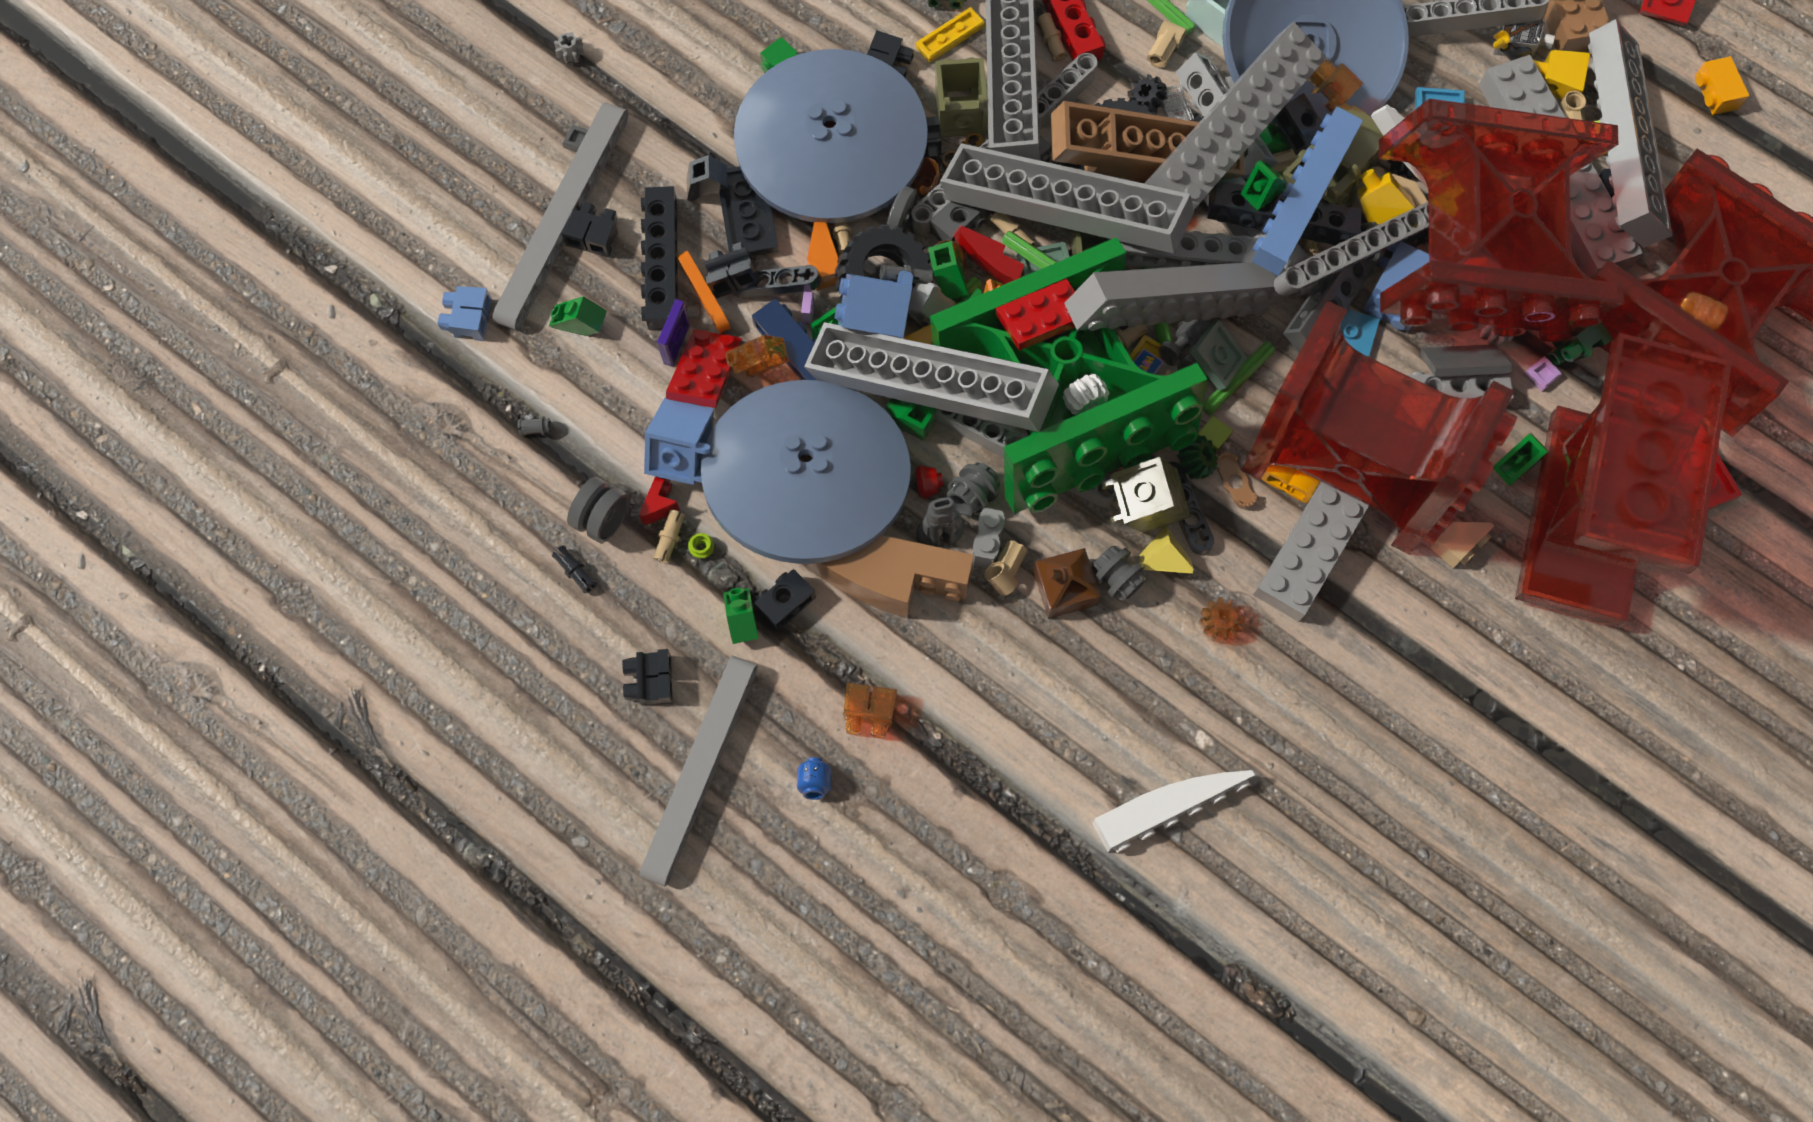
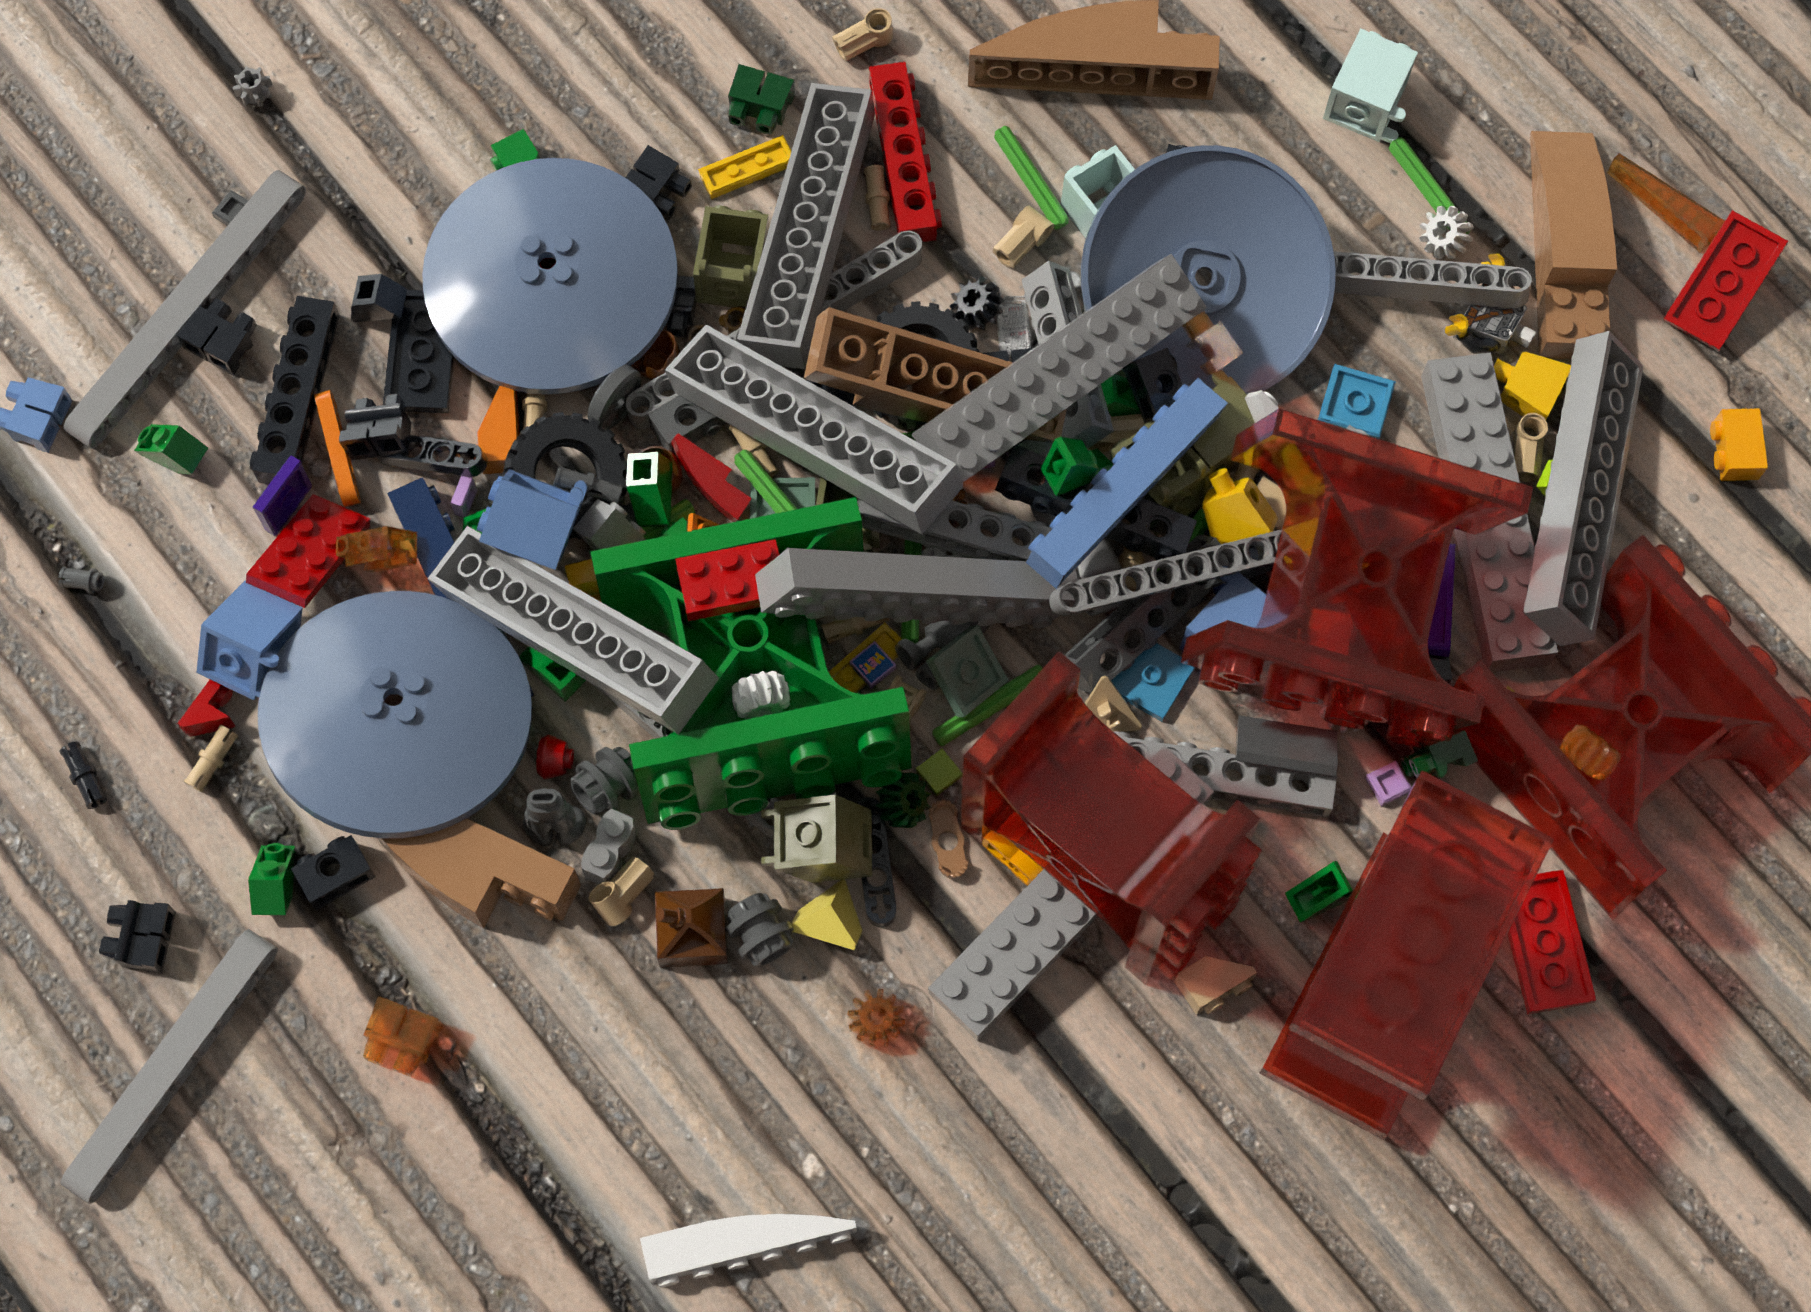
camera: 10 degrees right, 0 degrees up
dark grey wheel [567,476,630,544] -> none
lime plate [688,533,714,559] -> none
blue head [797,757,832,800] -> none

